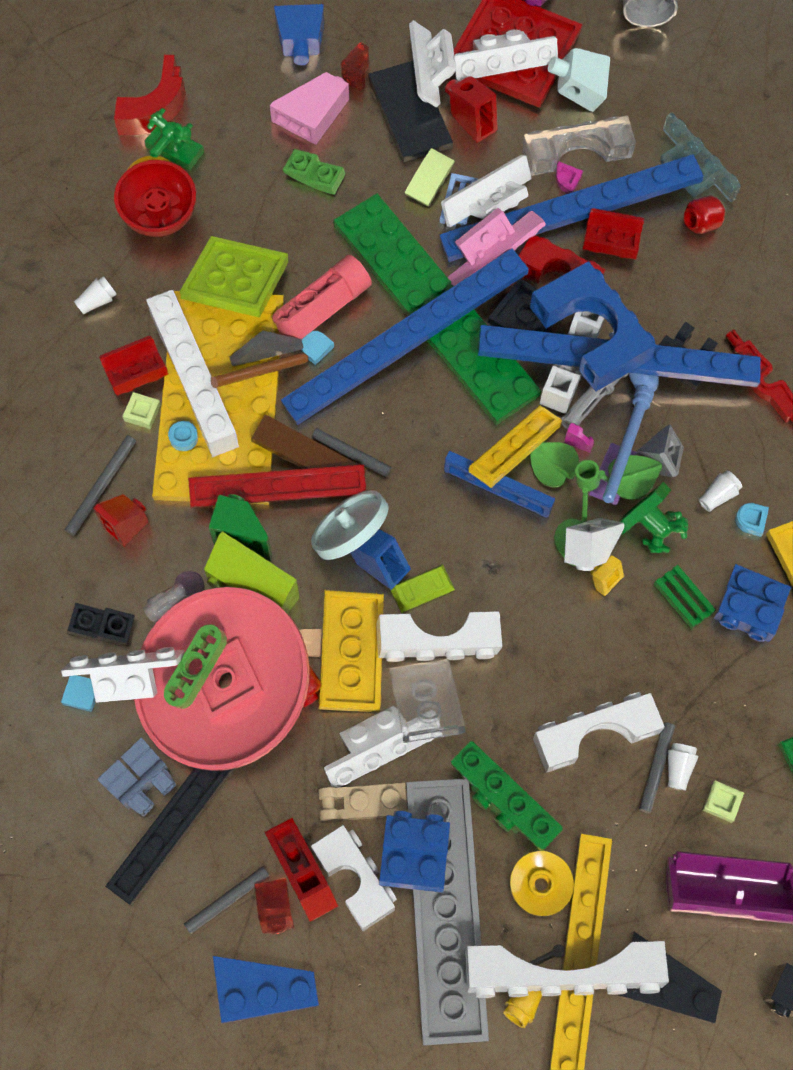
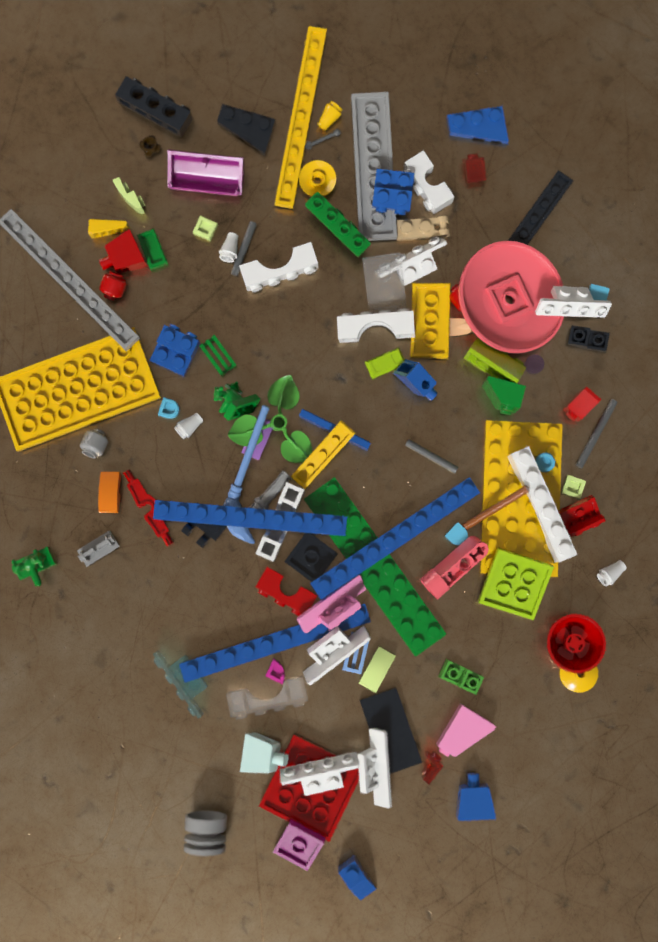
camera: 175 degrees left, 15 degrees up
sand blue hips [97,737,176,817] -> none
red arch [114,54,186,135] -> none
clear cone [143,583,189,624] -> none
green piece [144,108,204,171] -> none
bright green beam [164,625,227,709] -> none
dark grey bar [184,866,270,934] -> none
red tile [188,465,366,508] -> none
dark grey tile [230,331,304,366] -> none
reddish brown tile [251,414,367,472] -> none
red slope [265,818,338,922] -> none
light aqua piece [311,490,389,560] -> none
red torso [445,76,498,143] -> none
white arch [465,941,669,998] -> none
blue arch [530,261,656,392] -> none
dark pink tile [564,423,594,453] -> none
white slope [564,518,624,571] -> none
red bracket [583,208,644,260] -> none
yellow tile [590,555,624,596] -> none
light grey slope [637,425,684,477] -> none
red head [684,195,725,234] -> none

